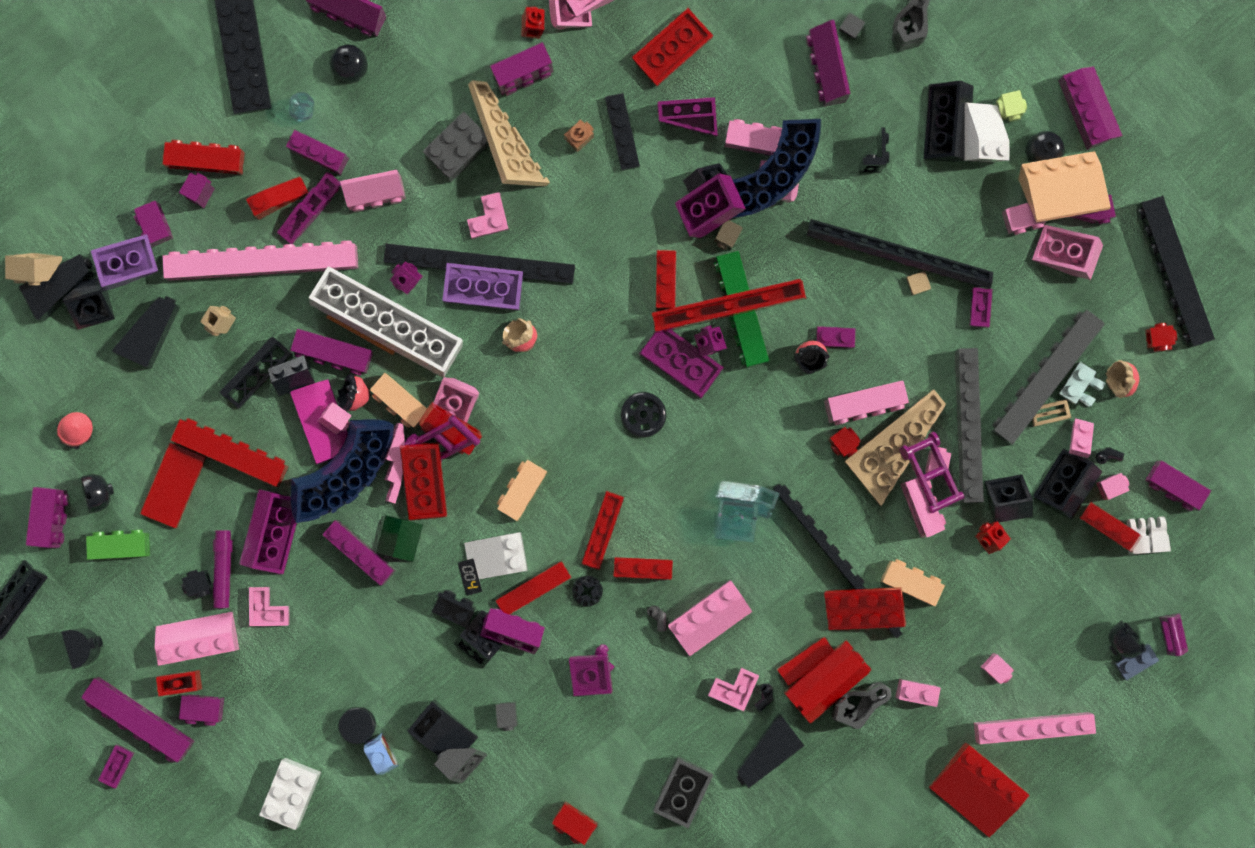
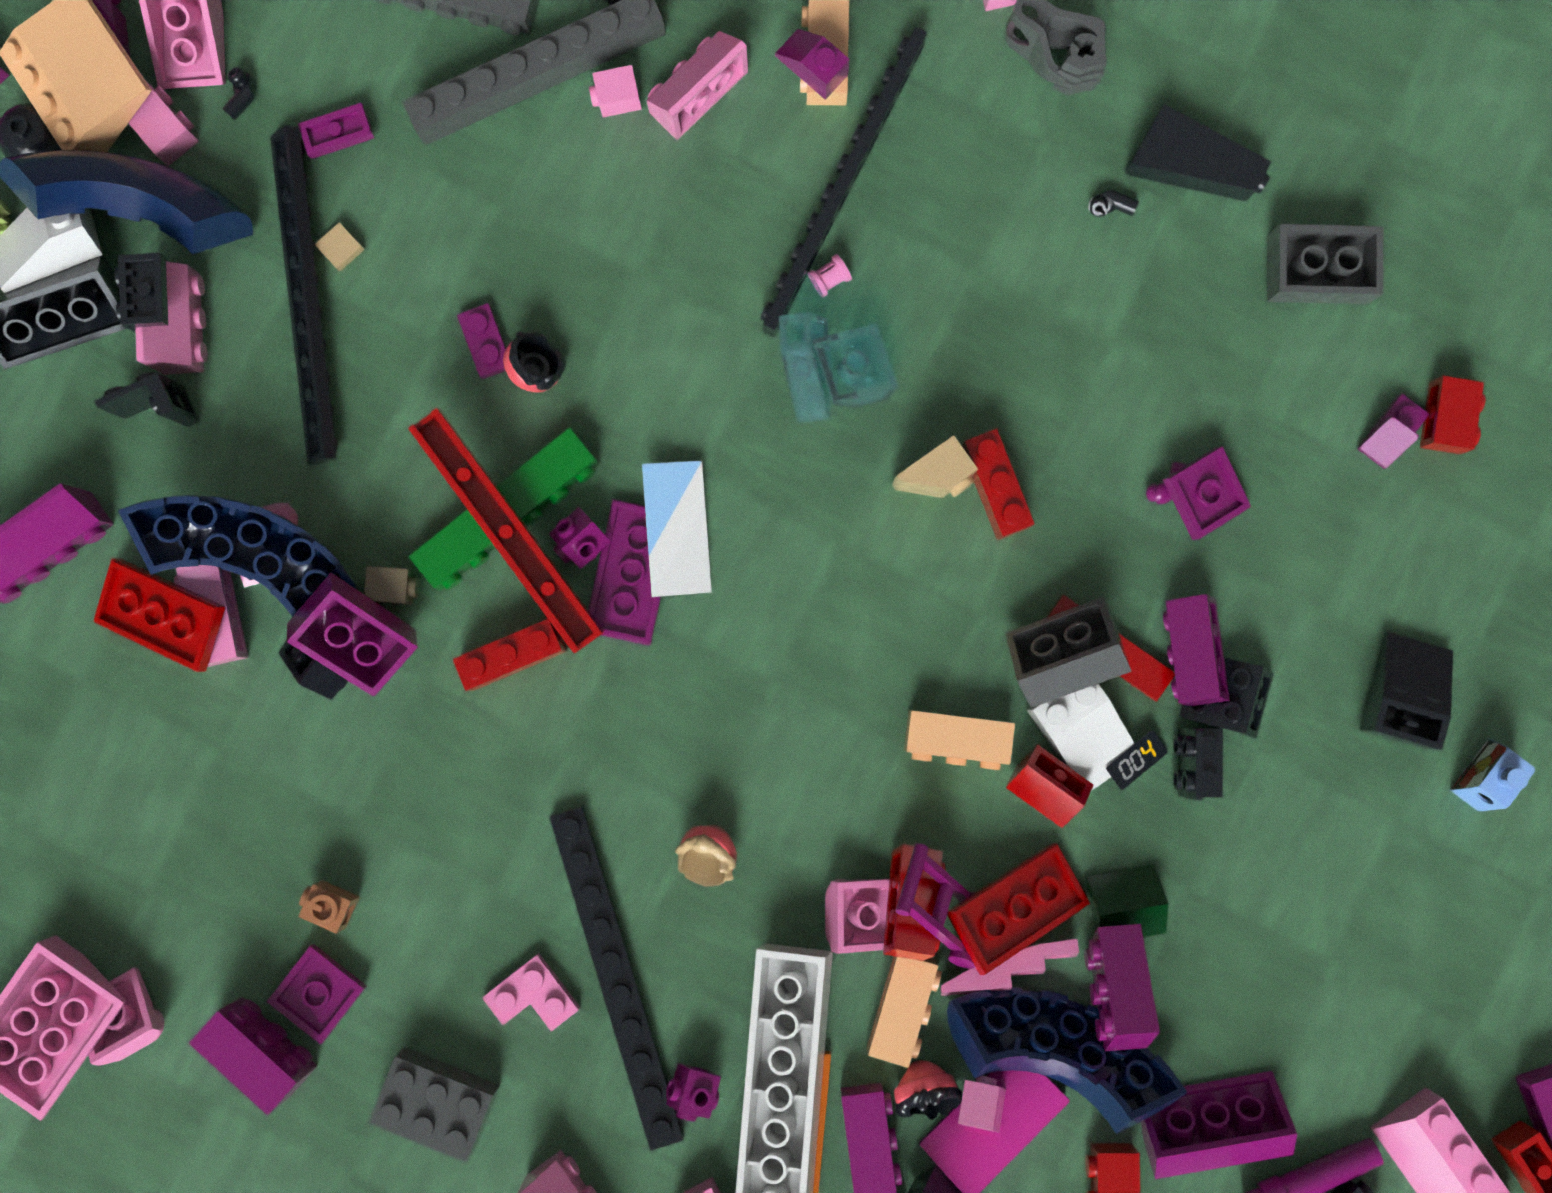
camera: 105 degrees left, 0 degrees up
bright pink plate [249,587,289,626] -> none
magenta brick [323,520,396,586] -> none
black head [339,707,376,744] -> none
dark grey slope [434,748,488,784] -> none
medium lavender slope [442,263,523,311] -> none
tan wing [468,80,550,186] -> none
dark grey brick [495,701,518,731] -> none
red brick [521,7,545,39] -> none
black gear [572,576,603,607] -> none
red tile [581,491,624,570] -> none
black plate [605,93,640,172] -> none
black plate [621,392,666,438] -> none
red plate [632,8,713,87] -> none
dark grey arm [647,605,666,631] -> none
magenta wedge [657,97,718,137] -> none
bright pink slope [668,580,752,656] -> none
bright pink plate [708,668,759,711] -> none
red tile [777,637,834,686] -> none
red brick [784,640,871,724] -> none
bright pink brick [824,380,909,426] -> none
red plate [824,587,906,630] -> none
red brick [828,427,861,457] -> none
tan wing [844,390,946,506] -> none
magenta piece [899,432,964,514] -> none
none -> dark blue brick [0,150,253,254]
none -> red tile [93,558,225,672]
none -> black bracket [114,253,168,332]
none -> bright pink slope [135,261,208,375]
none -> black arm [222,67,255,120]
none -> magenta plate [267,944,367,1045]
none -> sticker [642,461,712,597]
none -> magenta slope [775,29,850,100]
none -> bright pink bush [807,254,852,298]
none -> tan slope [892,435,978,498]
none -> dark grey brick [1005,596,1132,708]
none -> red brick [1005,744,1094,828]
none -> magenta brick [1084,924,1160,1051]
none -> slope [1357,394,1429,469]

